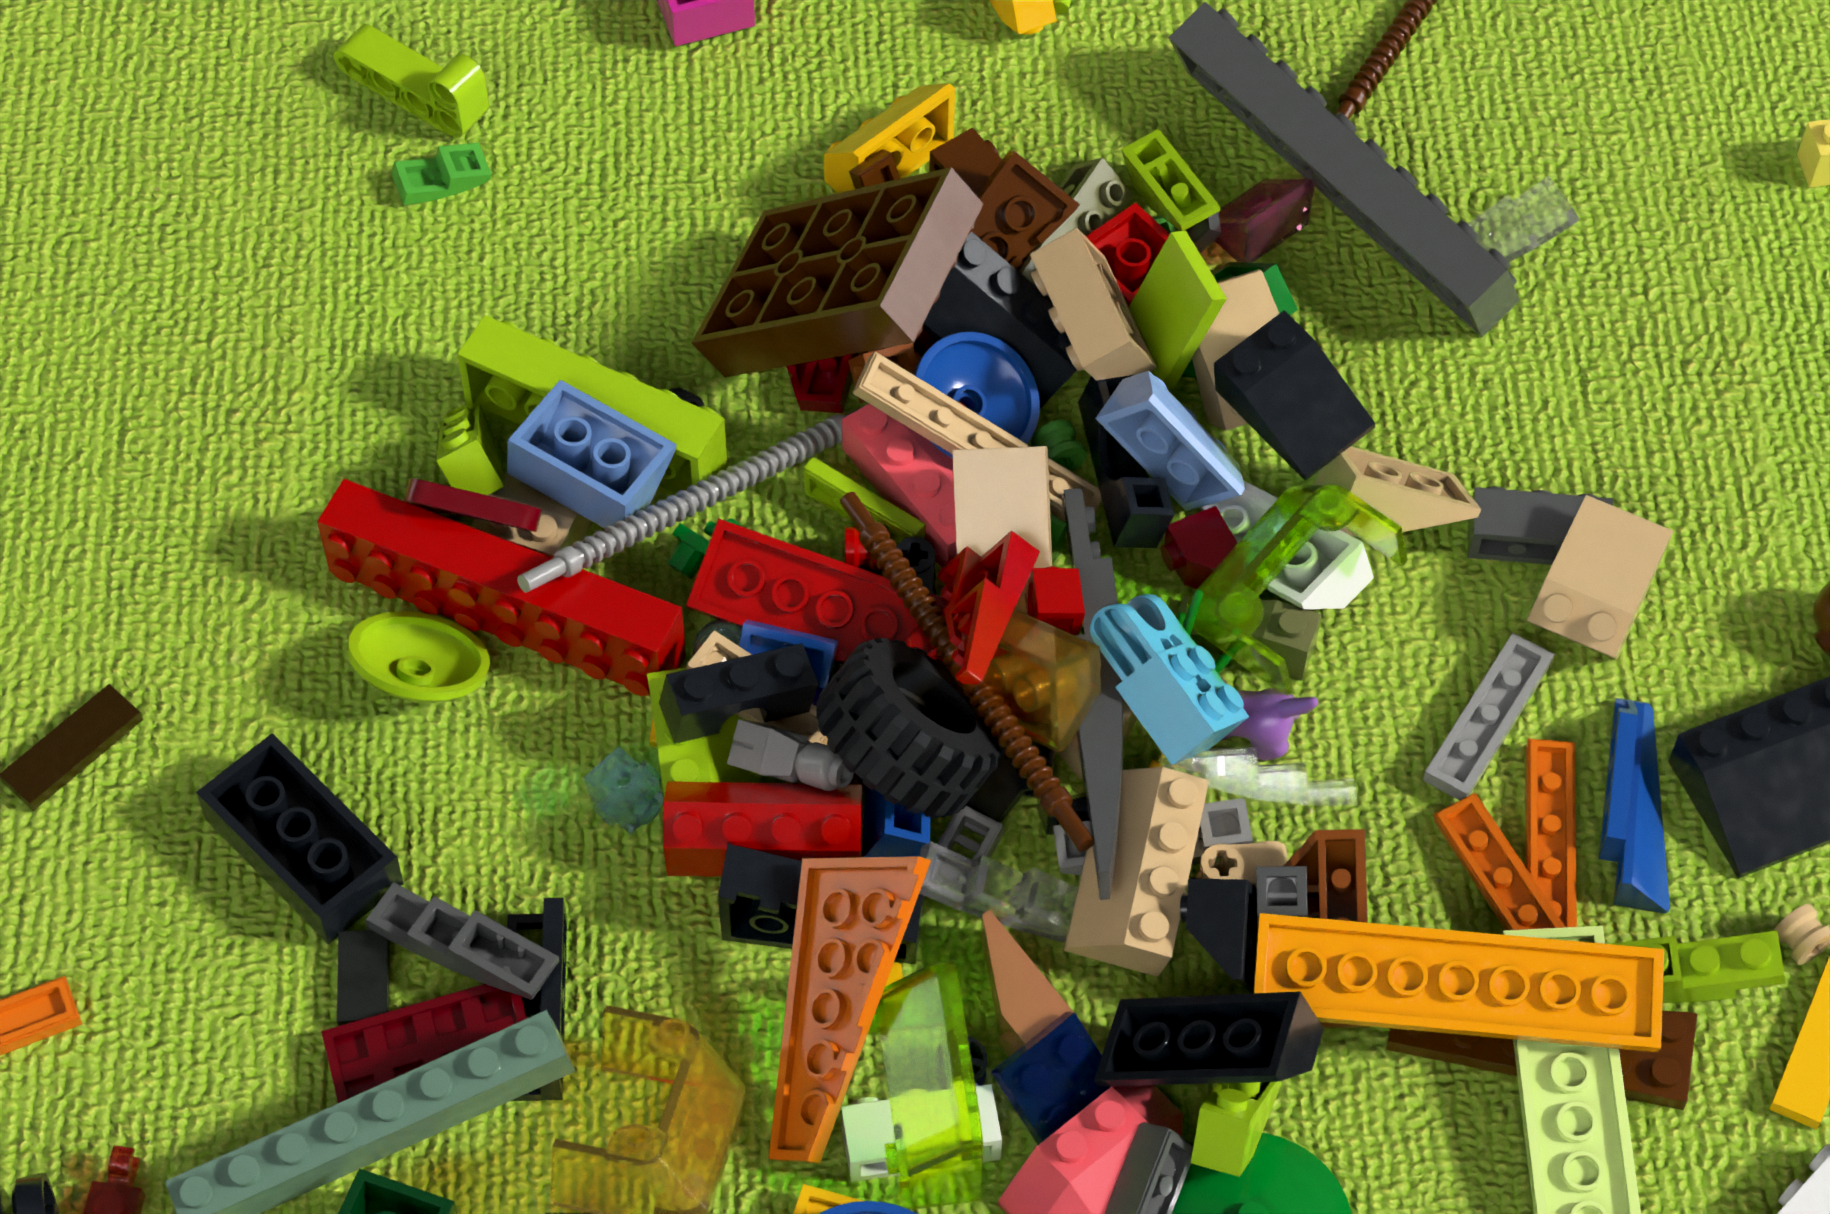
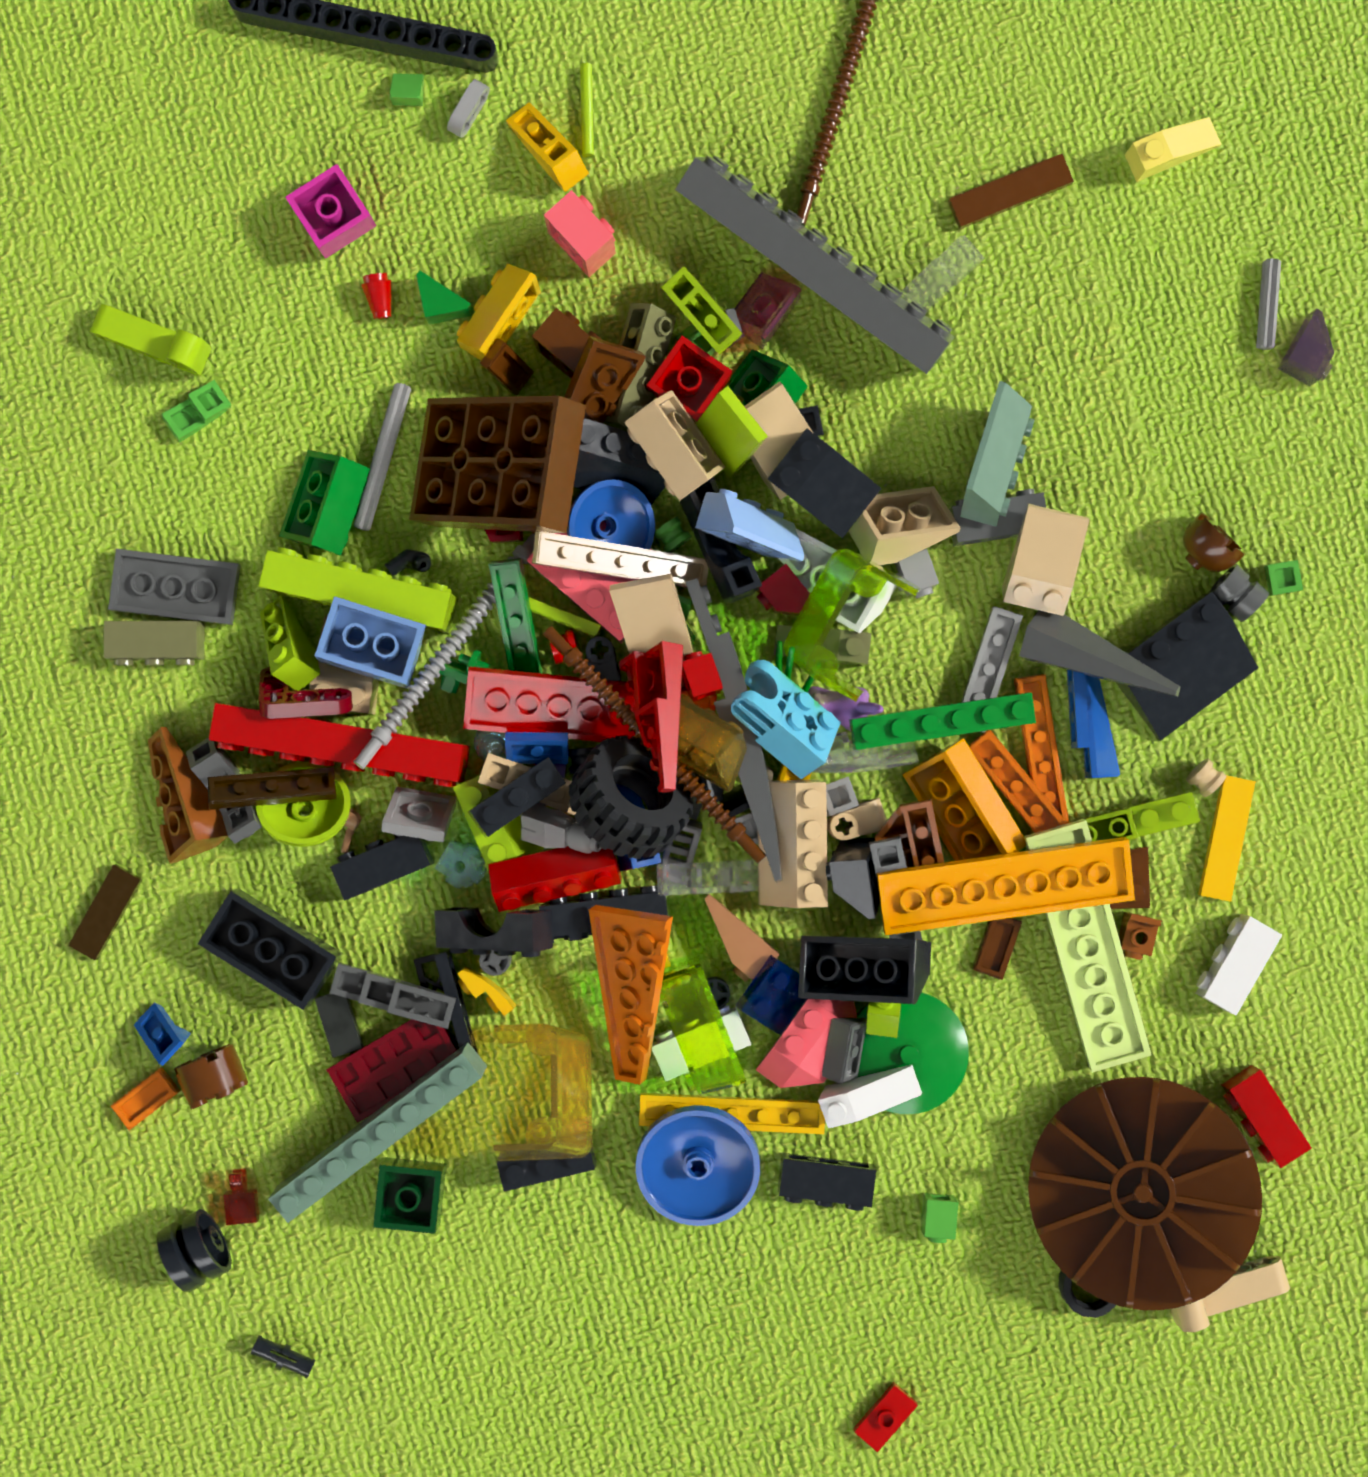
camera: 10 degrees left, 30 degrees up
none -> olive brick [104,621,205,666]
none -> dark grey plate [108,549,241,625]
none -> blue slope [134,1002,191,1066]
none -> dark orange wedge [148,727,228,864]
none -> reddish brown brick [174,1044,248,1110]
none -> dark grey arch [186,738,262,844]
none -> dark brown tile [207,767,336,809]
none -> green slope [279,450,370,556]
none -> black brick [330,834,434,901]
none -> medium nougat hand [340,809,362,854]
none -> light grey axle [354,383,411,531]
none -> red cone [361,273,392,320]
none -> light grey plate [382,786,457,842]
none -> green slope [416,270,474,325]
none -> black arch [434,907,553,957]
none -> yellow slope [457,967,516,1016]
none -> dark grey wheel [479,950,512,976]
none -> green tile [489,558,542,674]
none -> coral brick [544,190,616,277]
none -> green plate [849,692,1036,750]
none -> light grey brick [894,549,939,599]
none -> light orange slope [902,738,1026,861]
none -> reddish brown tile [948,154,1074,230]
none -> slope [960,381,1035,526]
none -> reddish brown tile [972,918,1022,980]
none -> dark grey wedge [1019,610,1181,697]
none -> dark orange brick [1118,911,1162,960]

